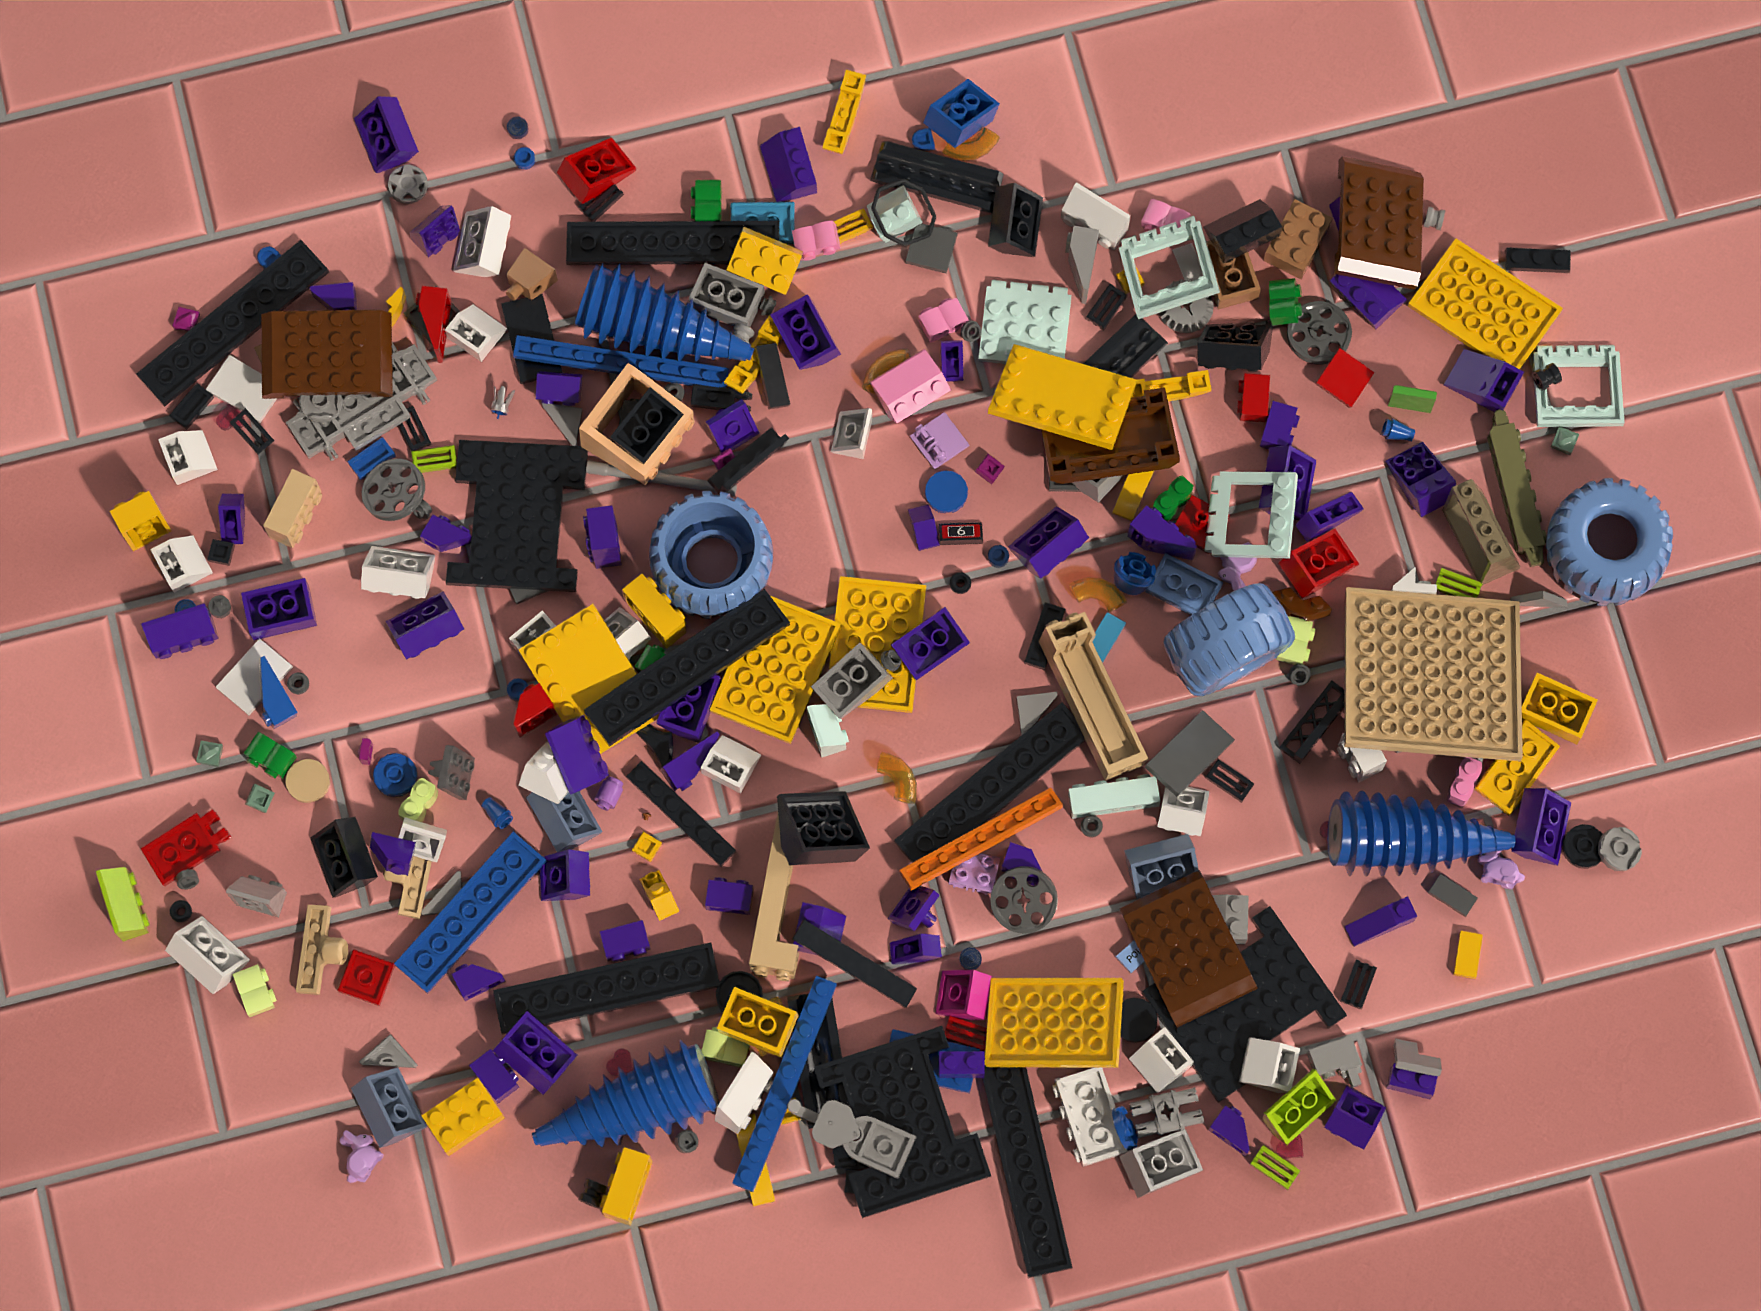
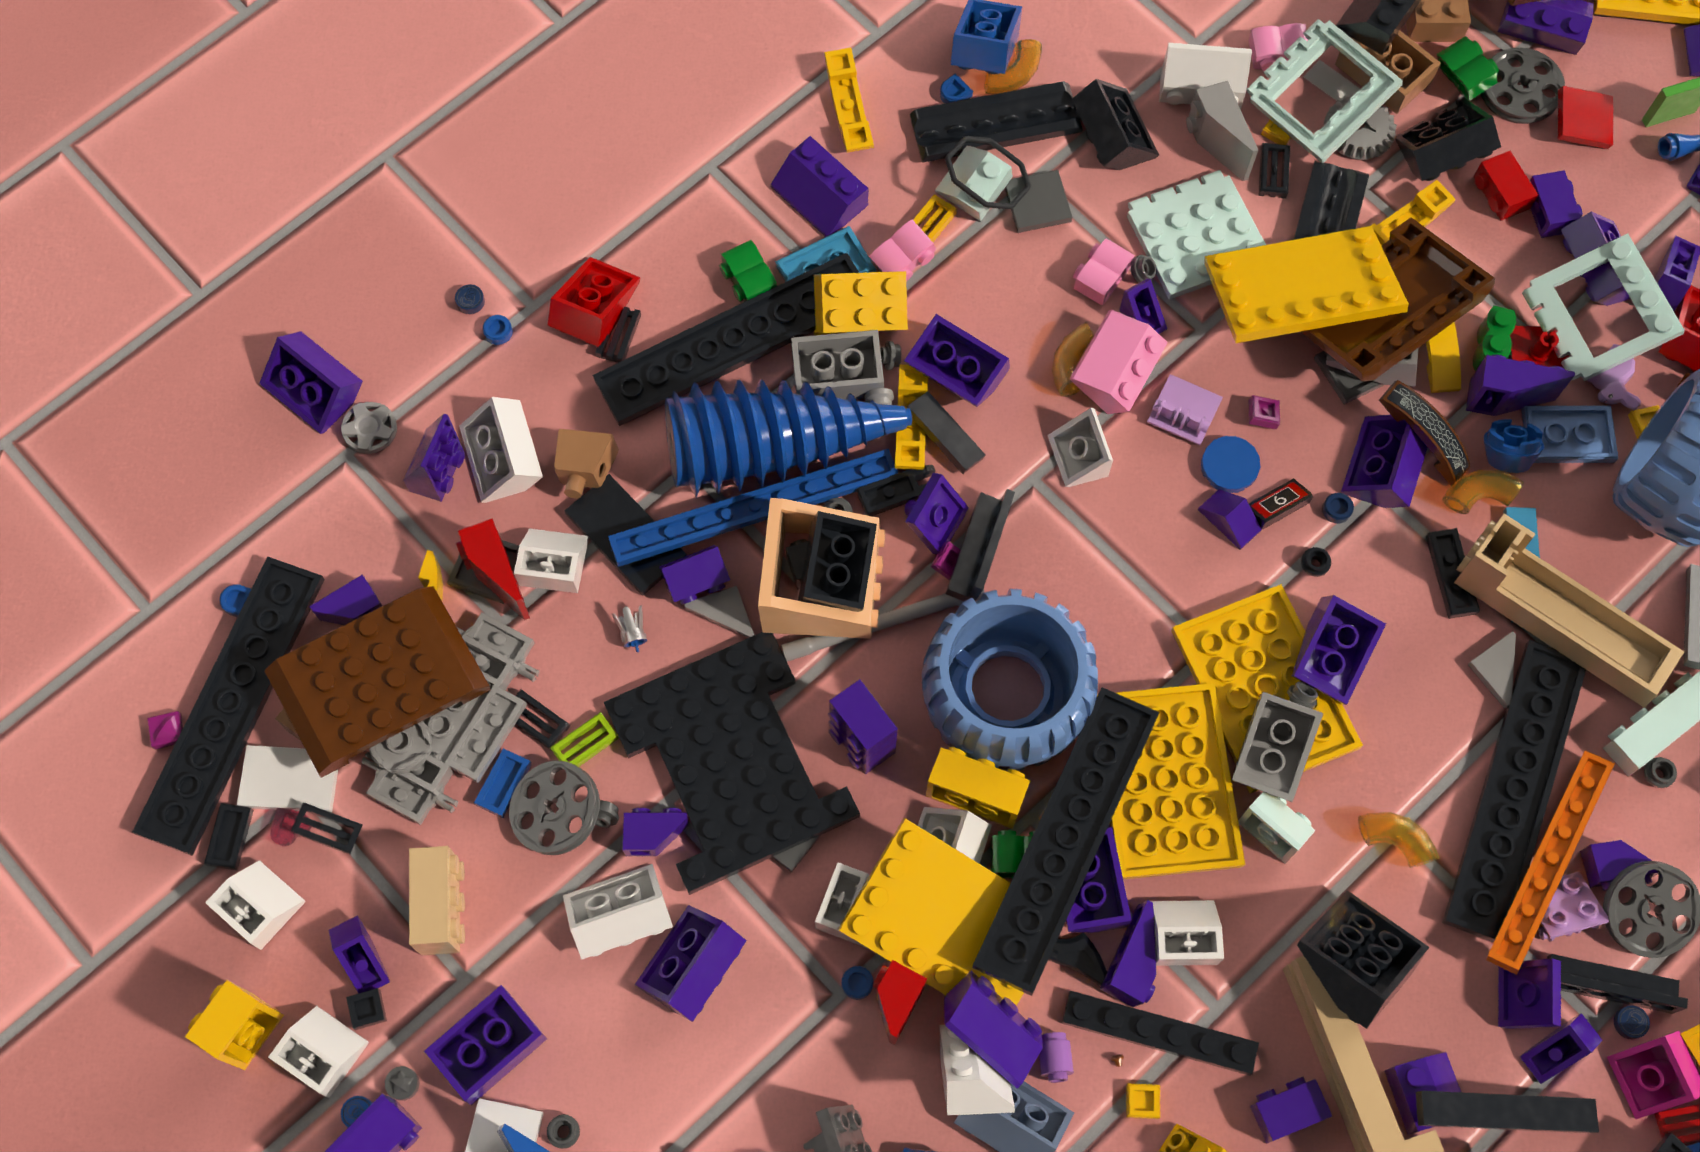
camera: 30 degrees left, 5 degrees down
none -> slope [1379,380,1470,487]
none -> black fence [1547,954,1688,1014]

